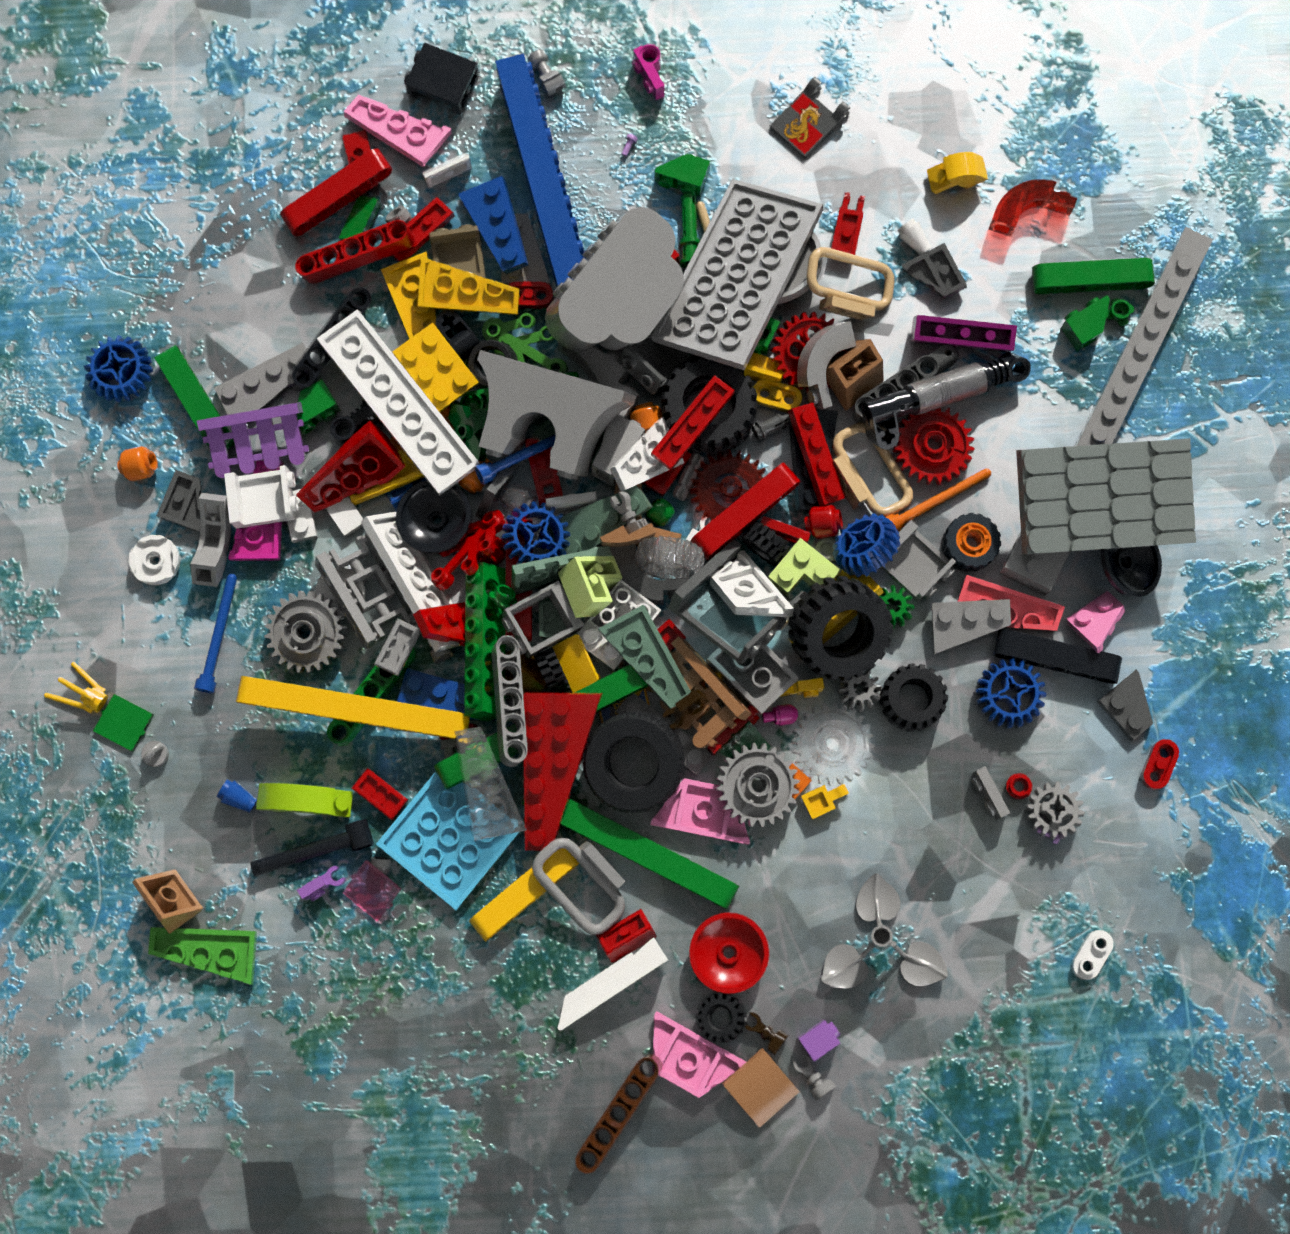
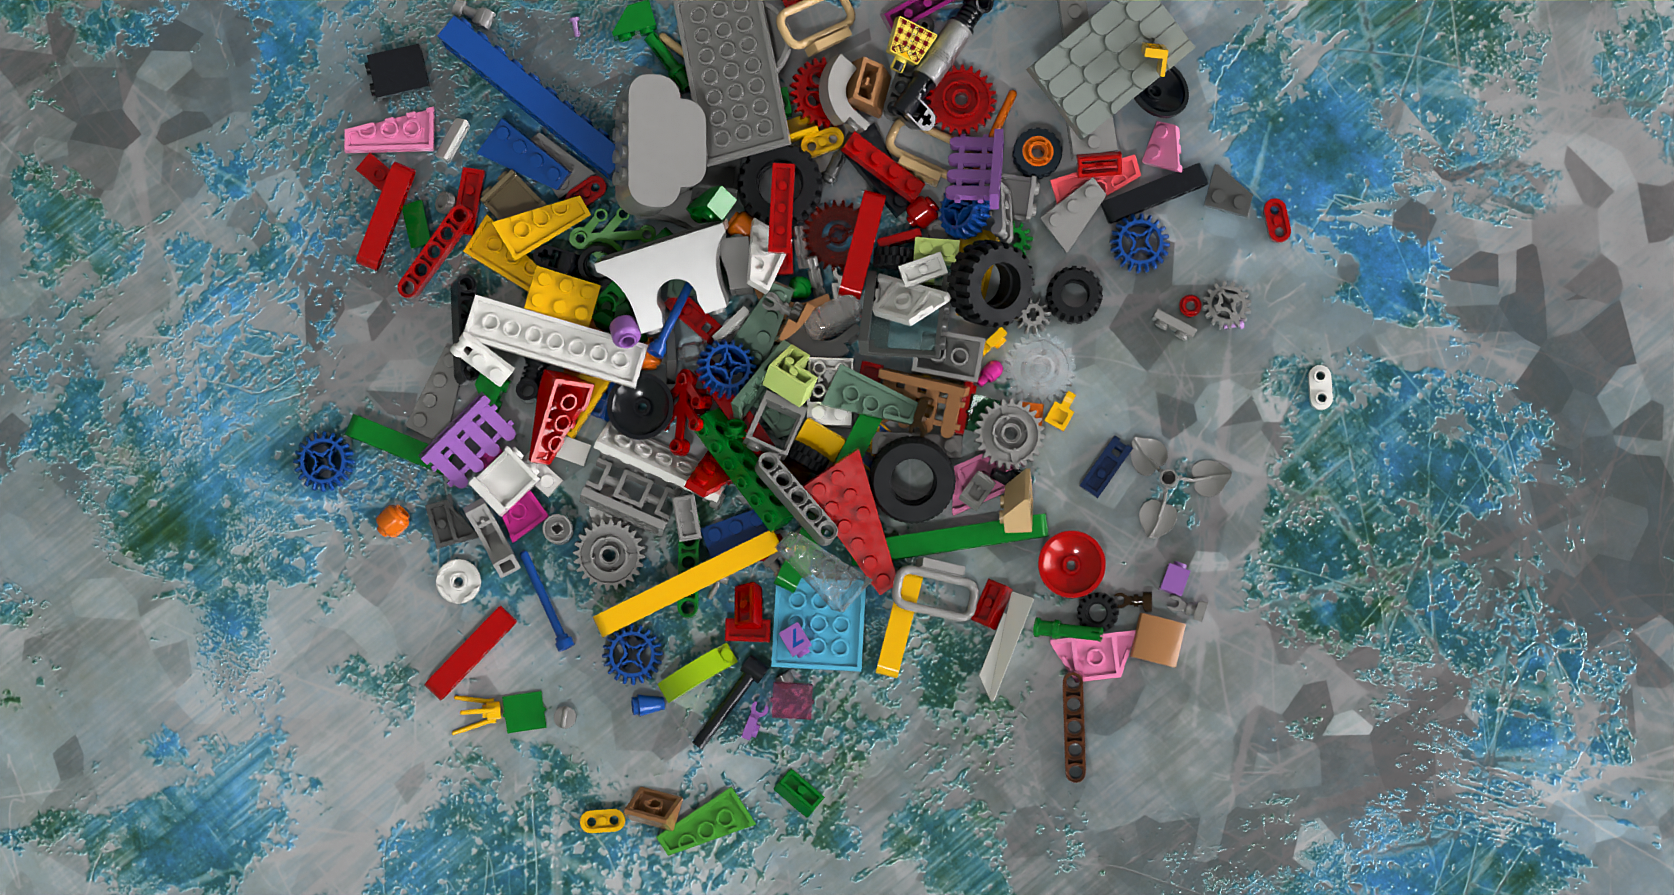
camera: 40 degrees left, 5 degrees up
none -> red beam [424,606,517,701]
none -> white plate [450,332,515,387]
none -> light grey wheel [543,514,574,545]
none -> yellow plate [580,809,626,833]
none -> blue gear [602,624,663,685]
none -> medium lavender head [609,315,641,349]
none -> green slope [686,185,737,224]
none -> light grey hand [707,575,730,600]
none -> red slope [735,582,762,629]
none -> green slope [774,768,825,818]
none -> medium lavender brick [778,622,812,658]
none -> light grey axle [805,256,826,298]
none -> torso [886,16,937,73]
none -> white plate [898,252,948,289]
none -> medium lavender fence [945,129,1004,209]
none -> light grey bracket [958,471,996,512]
none -> black arm [990,468,1022,485]
none -> light grey plate [991,181,1013,244]
none -> tan slope [999,468,1033,533]
none -> green pin [1033,617,1103,642]
none -> red tile [1076,151,1122,178]
none -> dark blue plate [1079,435,1133,499]
none -> yellow panel [1141,42,1168,77]

